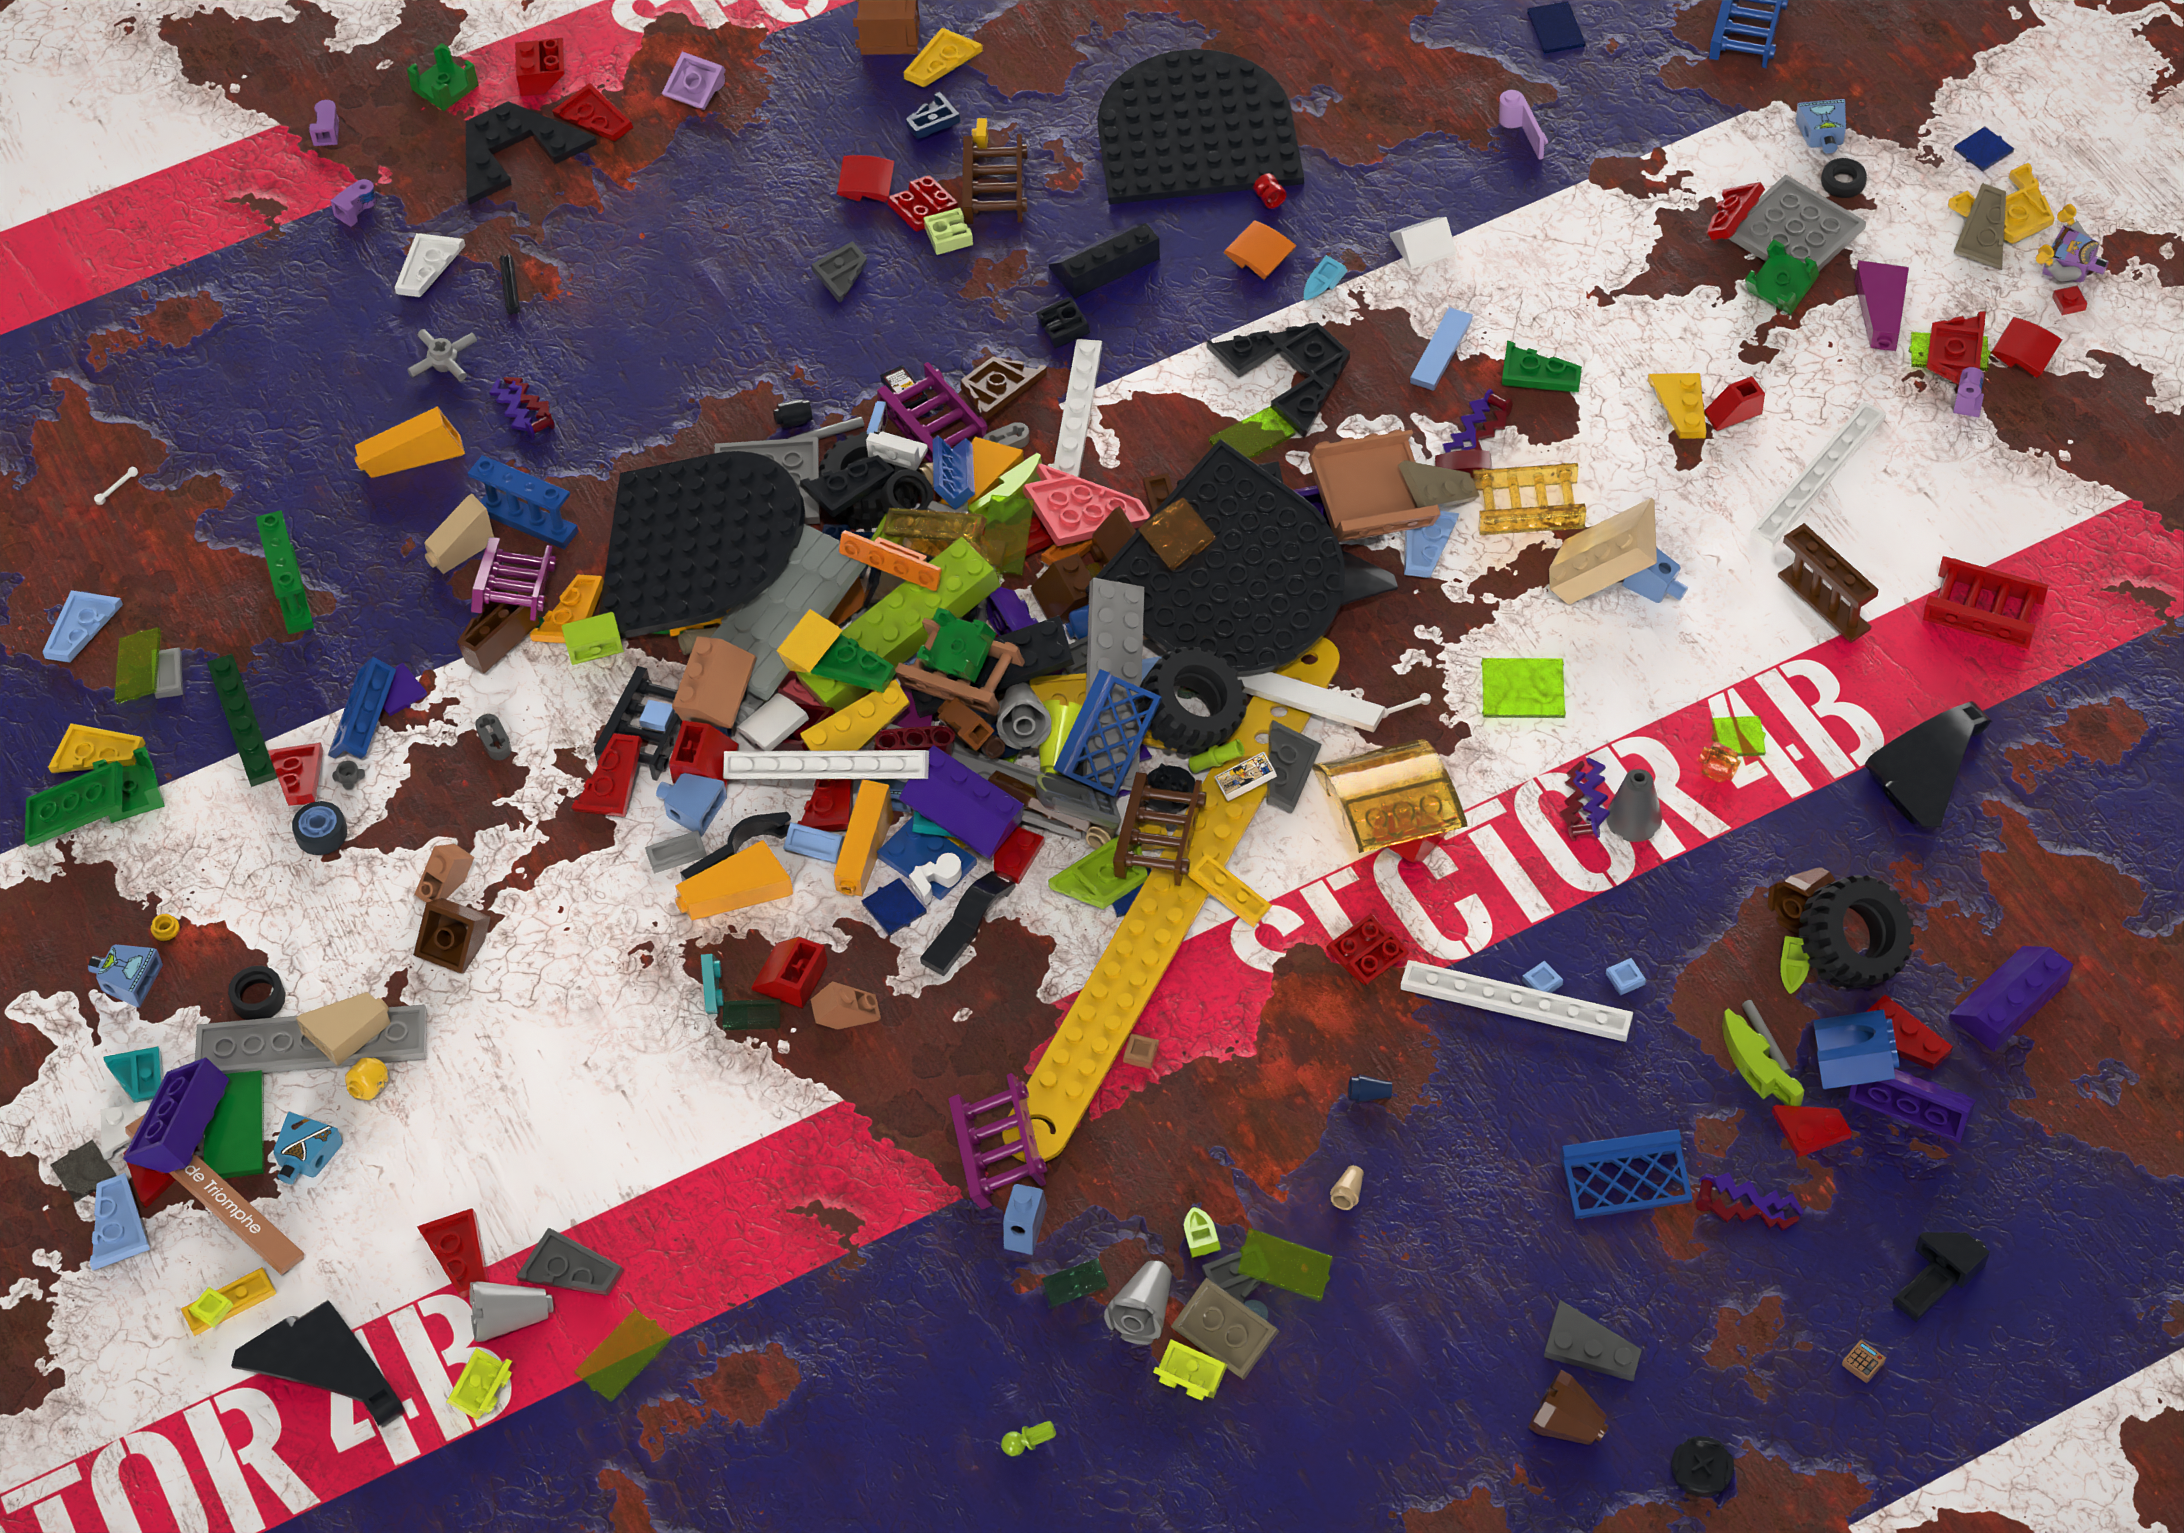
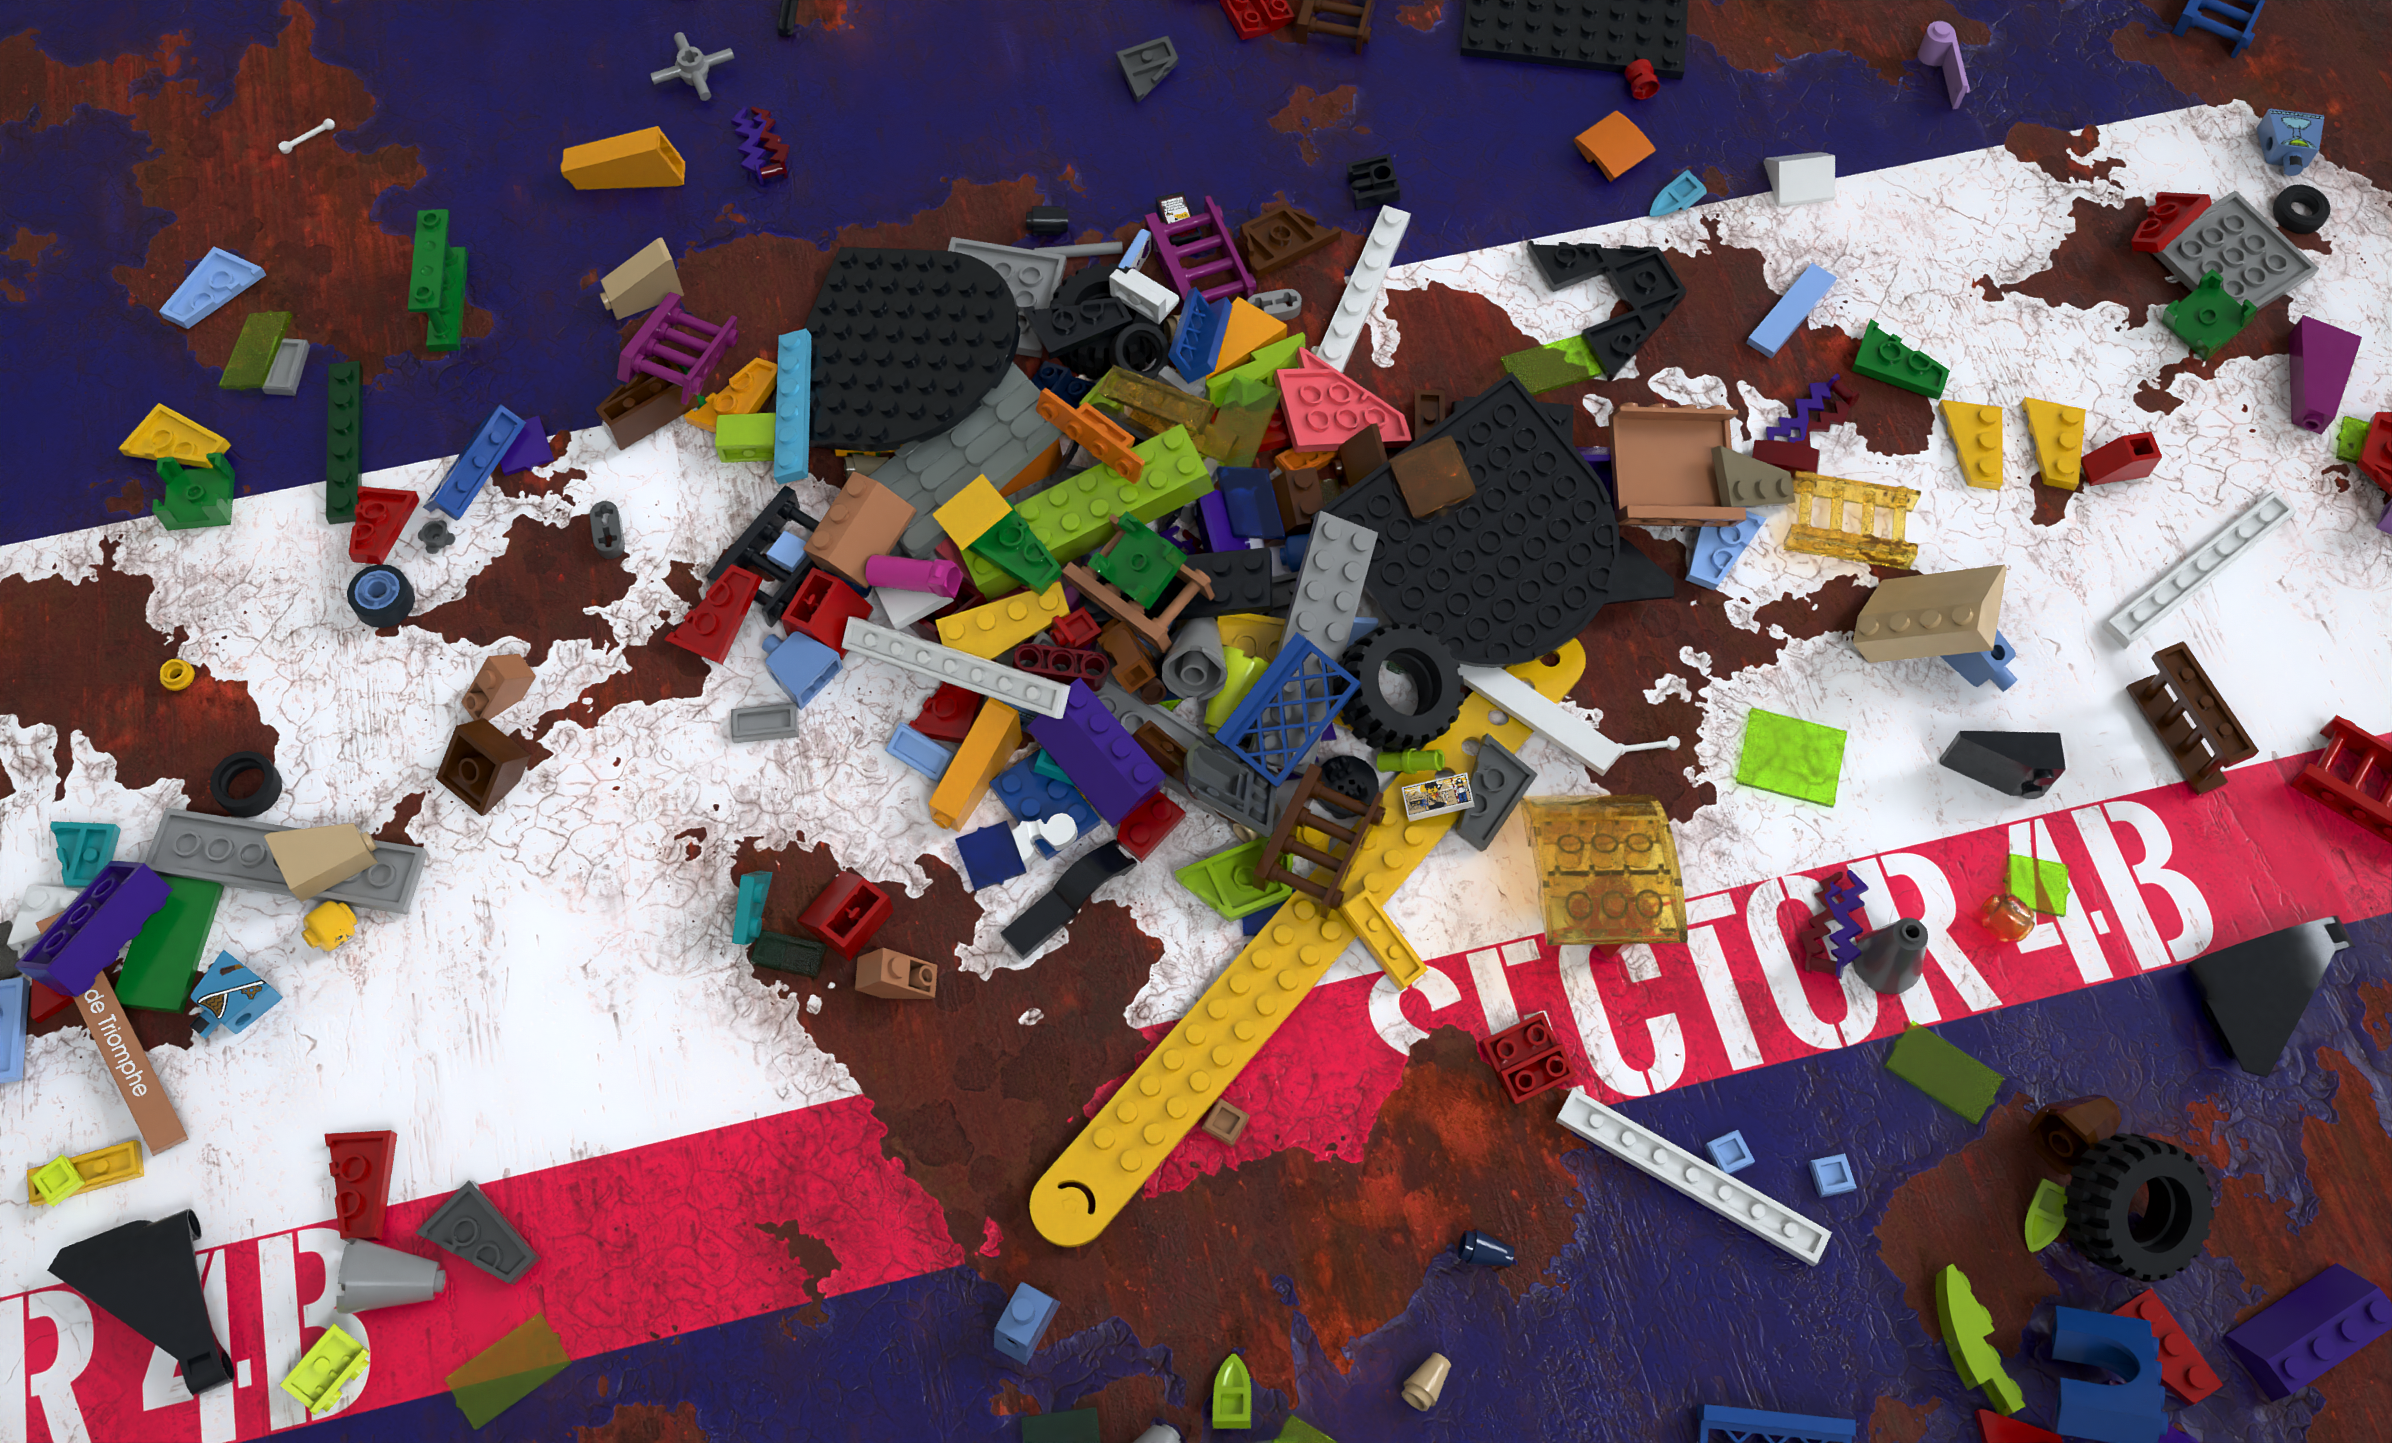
camera: 10 degrees right, 10 degrees up
green tile [25,761,123,847] -> none
medium blue torso [88,945,163,1008] -> none
blue fence [468,455,579,550] -> none
light orange slope [674,840,793,921] -> none
black piece [680,812,791,882] -> none
yellowish green brick [924,208,973,255] -> none
magenta fence [948,1073,1047,1209] -> none
black slope [1049,223,1160,299] -> none
light grey bar [1742,1000,1791,1074] -> none
none -> medium azure plate [774,328,811,485]
none -> dark pink piece [865,554,964,598]
none -> red bracket [1050,606,1102,650]
none -> clear blue piece [1216,466,1286,540]
none -> clear neon green piece [1884,1020,2004,1125]
none -> yellow wing [1938,399,2003,490]
none -> black slope [1940,731,2066,799]

